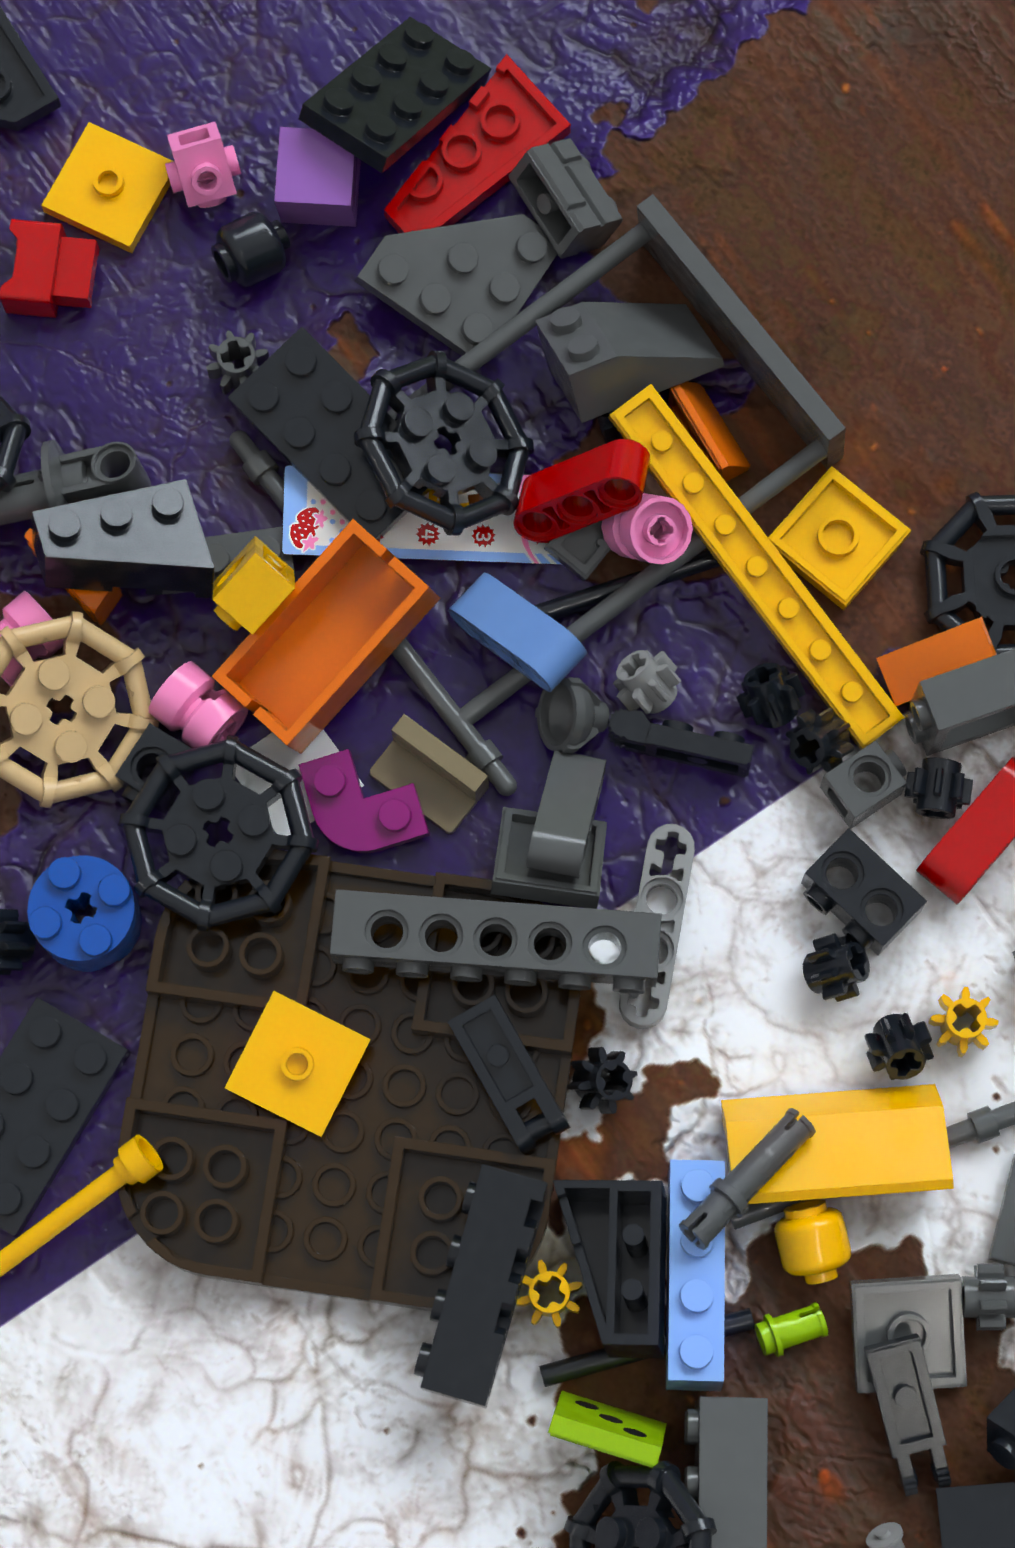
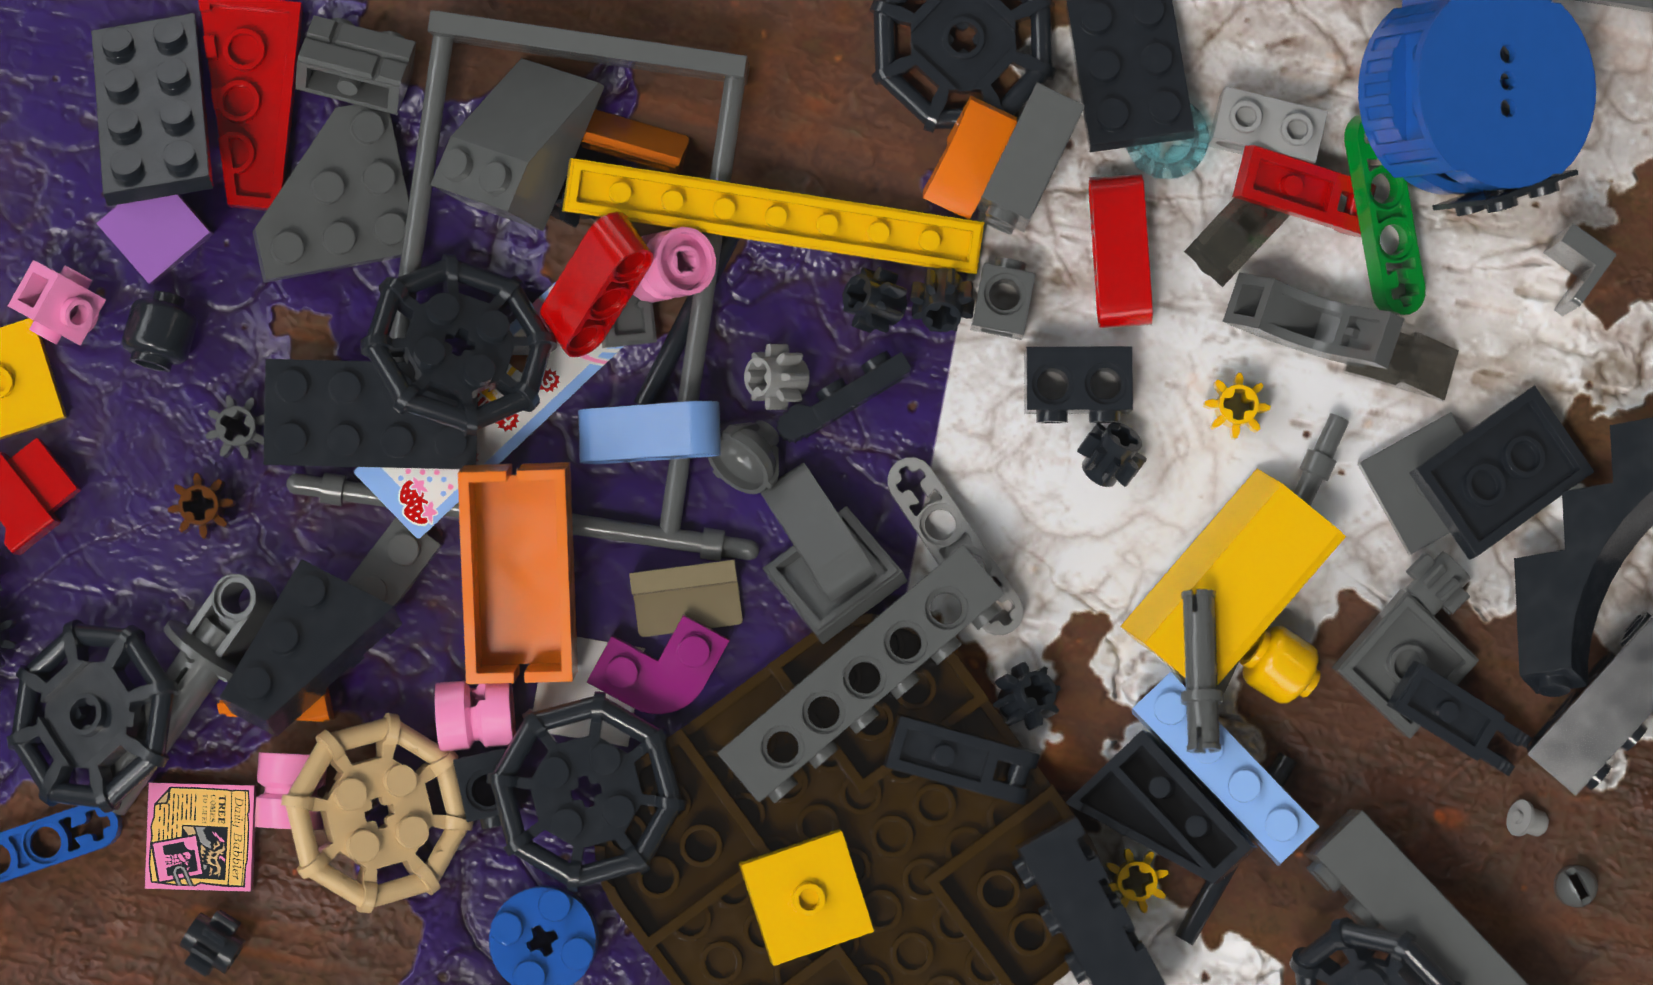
camera: 50 degrees left, 10 degrees up
yellow brick [212,536,295,635] -> none
lime tile [548,1391,667,1468] -> none
lime pin [754,1302,828,1357] -> none
yellow plate [768,466,911,610] -> none
black gear [864,1013,934,1080] -> none
black gear [904,757,973,819] -> none
none -> reddish brown gear [167,473,236,540]

